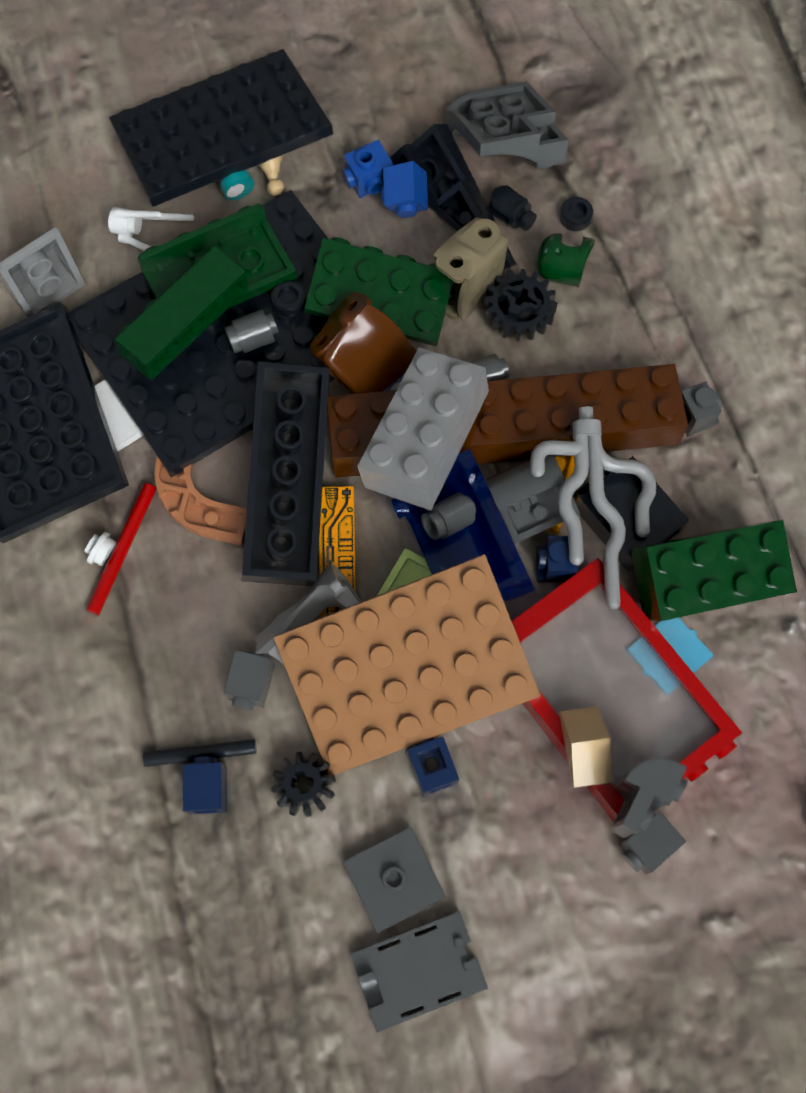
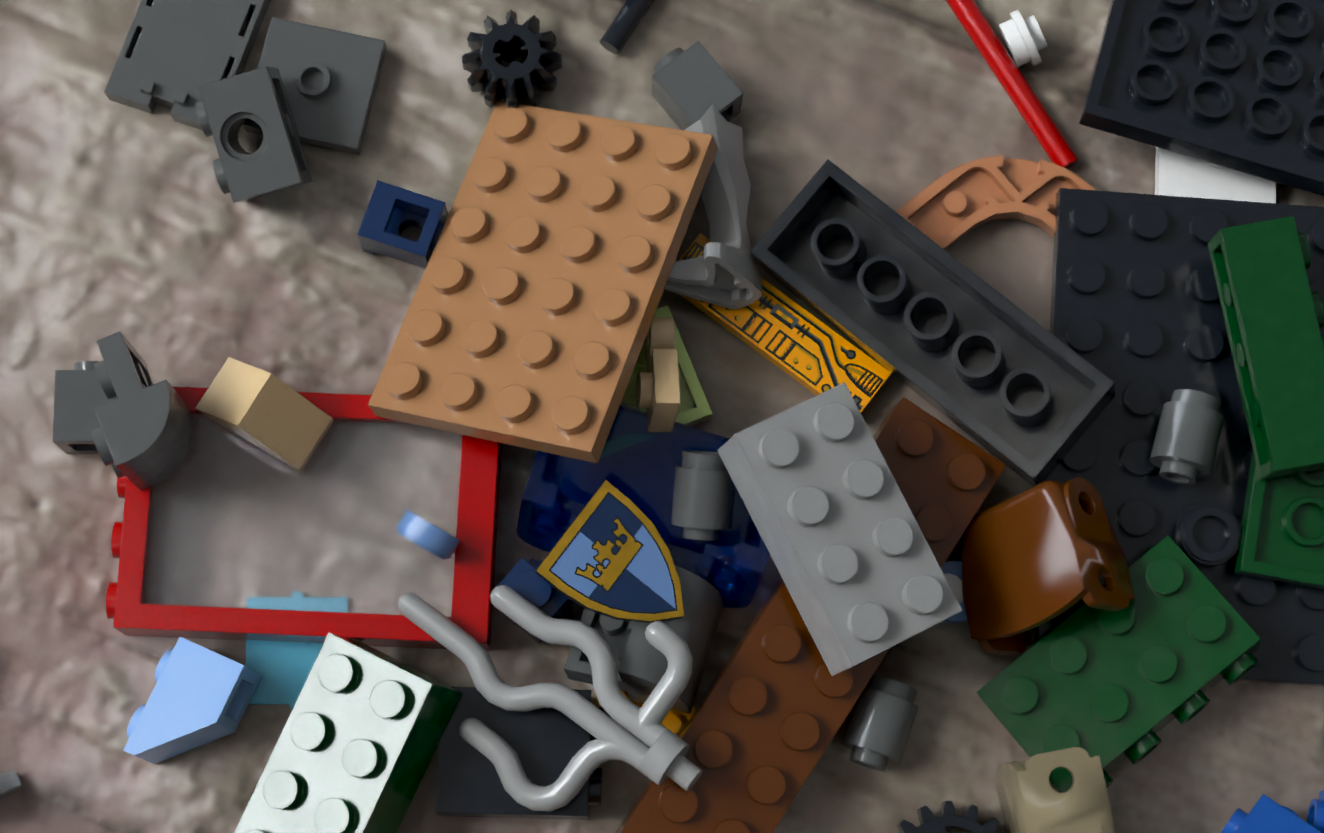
camera: 125 degrees right, 5 degrees up
none -> light blue slope [123,637,262,764]
none -> dark grey brick [196,66,313,203]
none -> medium blue tile [396,509,461,560]
none -> shield [535,480,684,623]
none -> tan plate [636,317,681,432]

